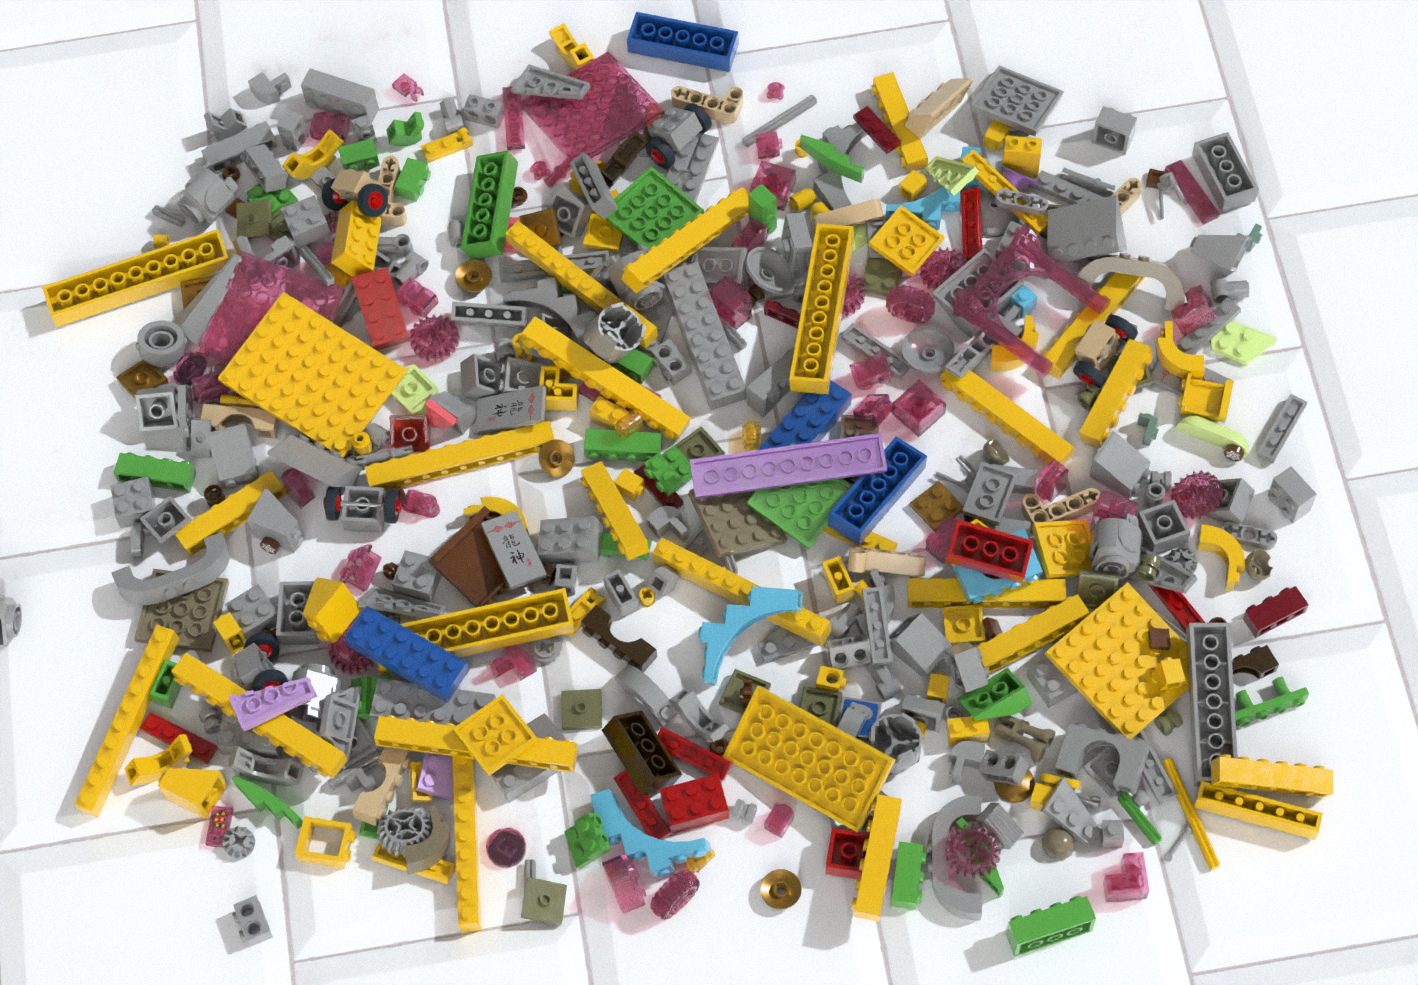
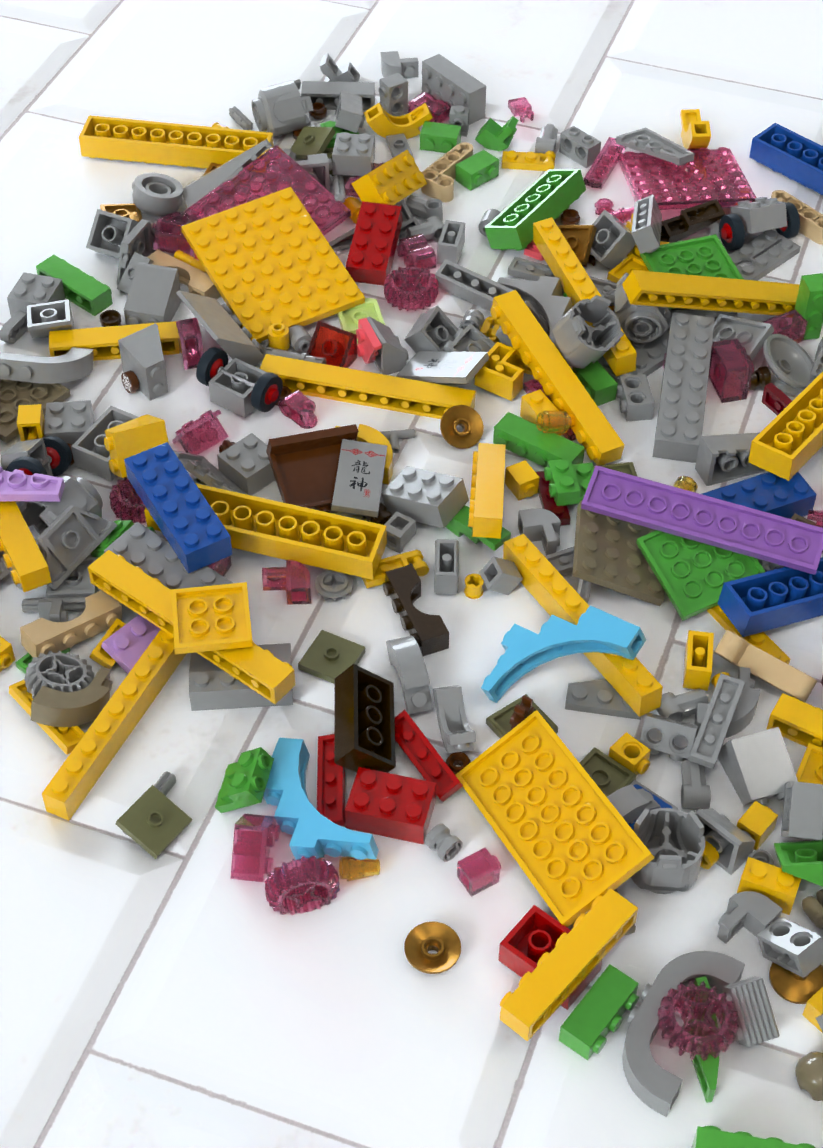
camera: 25 degrees right, 15 degrees down
brick [322,169,388,217] -> none
pearl gold dish [455,260,492,293] -> none
clear pink tile [486,828,527,868] -> none
light grey axle [721,320,747,350] -> none
none -> light grey piece [381,429,416,453]
none -> light grey brick [437,220,465,264]

